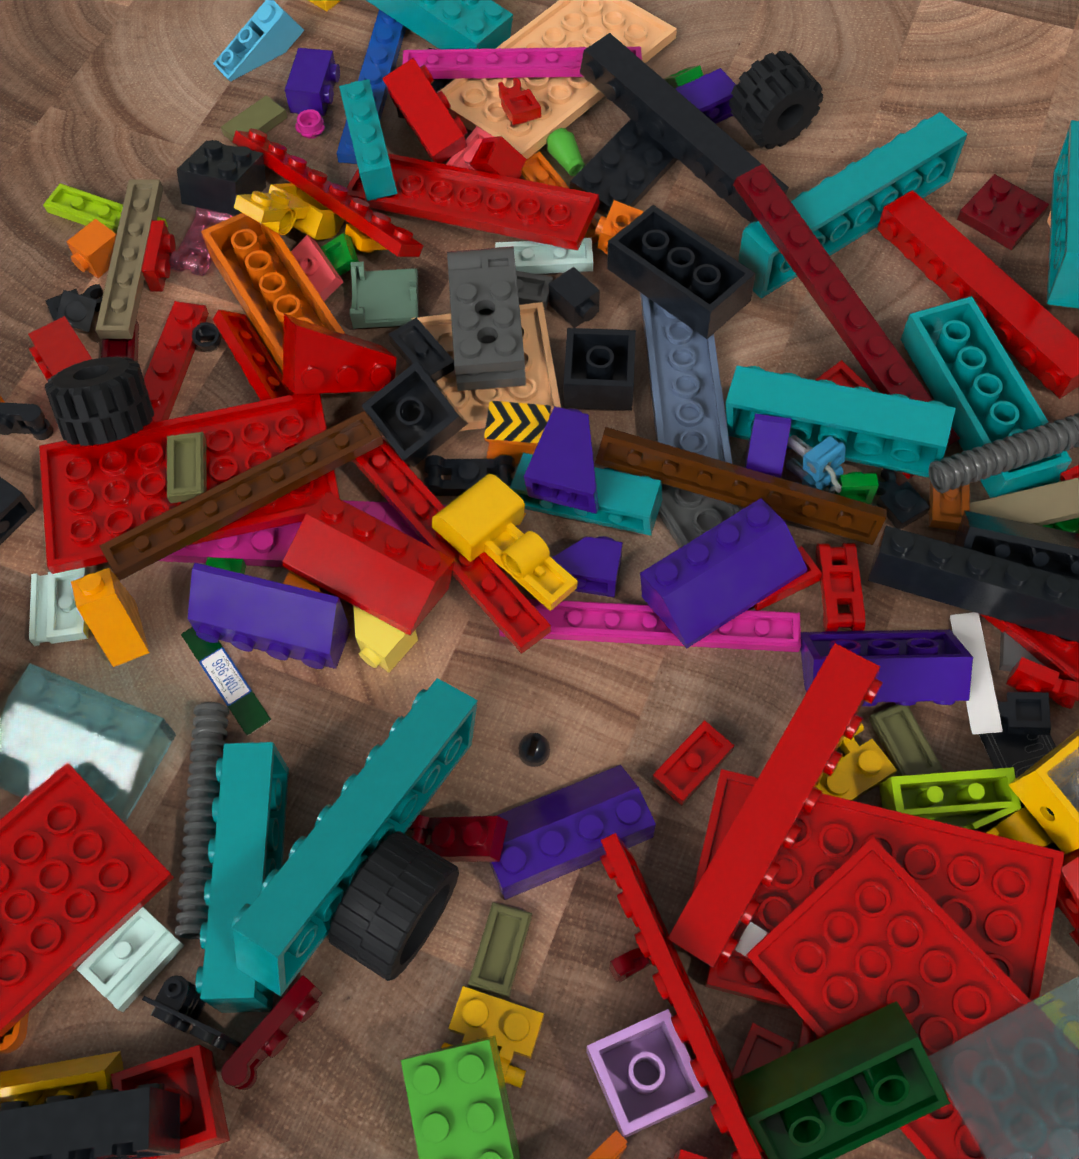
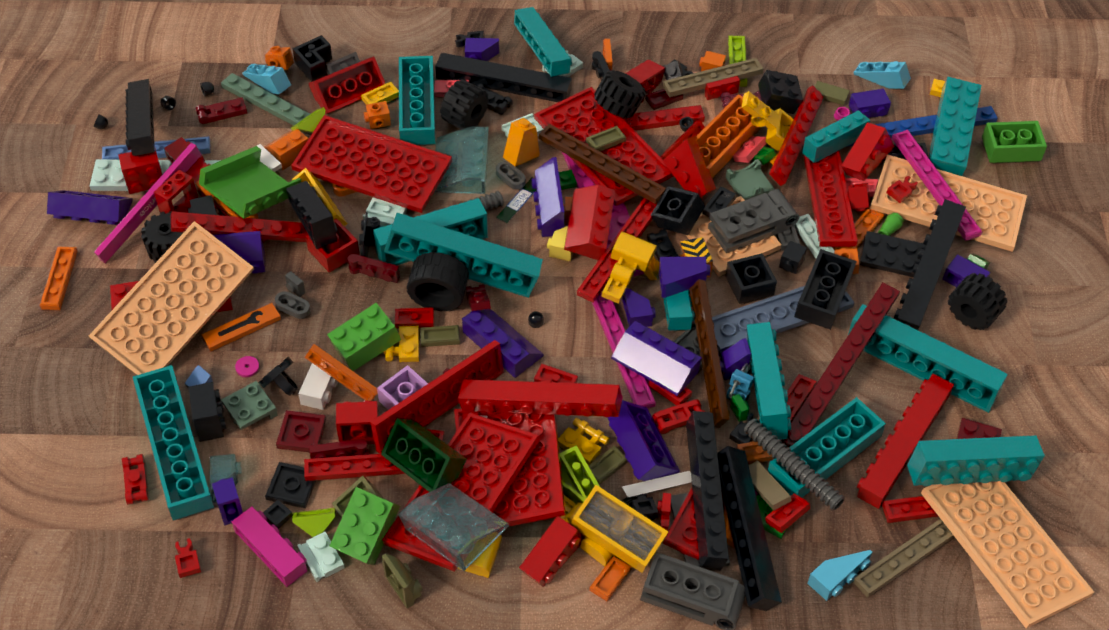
camera: 65 degrees right, 10 degrees down
none -> red plate [395,308,434,329]
none -> dark grey plate [496,161,526,189]

